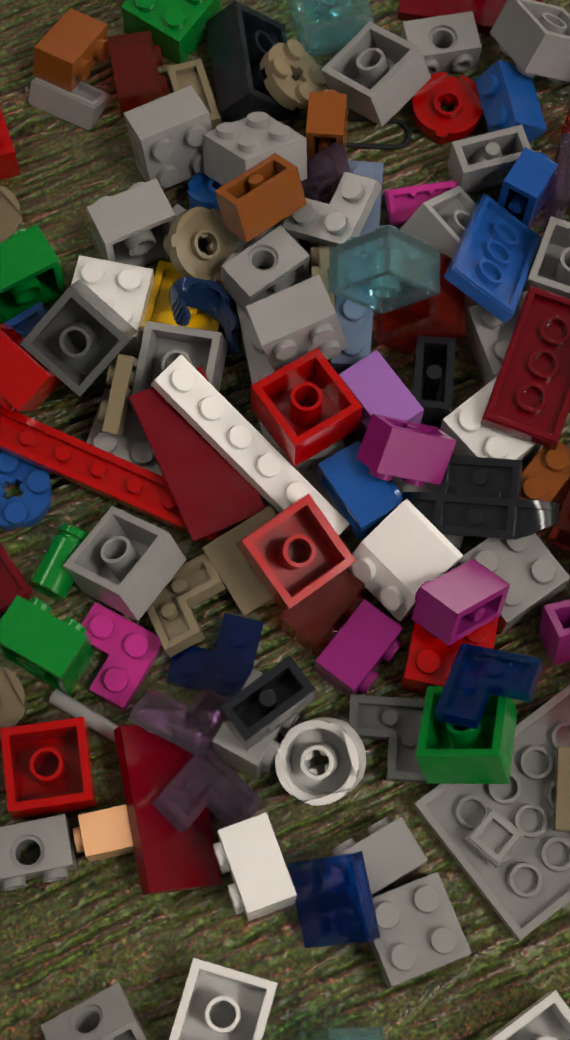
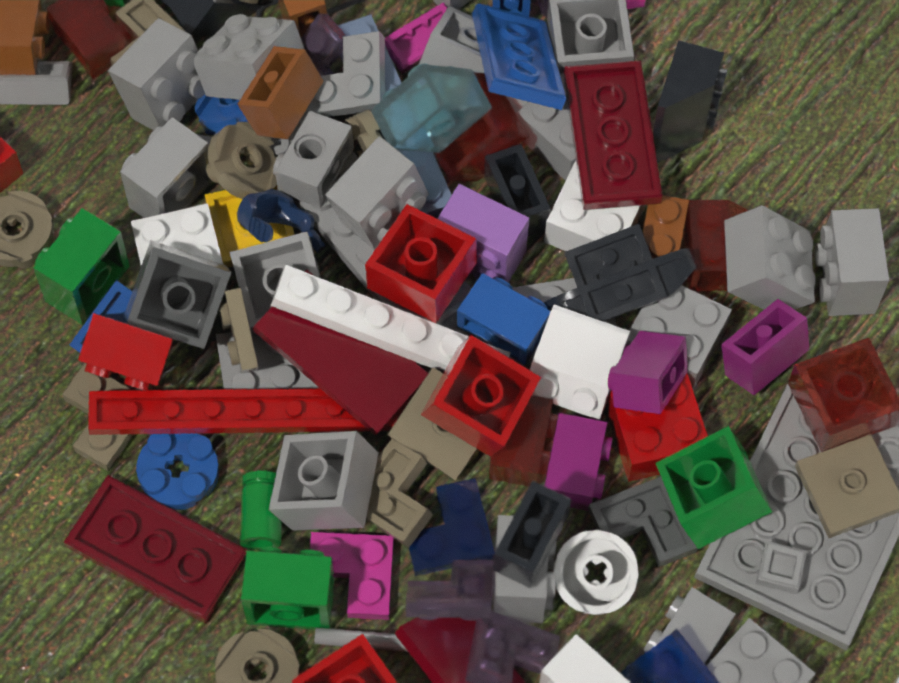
camera: 25 degrees left, 5 degrees down
magenta brick [357,413,457,487] -> none
clear blue plate [435,643,543,729] -> none

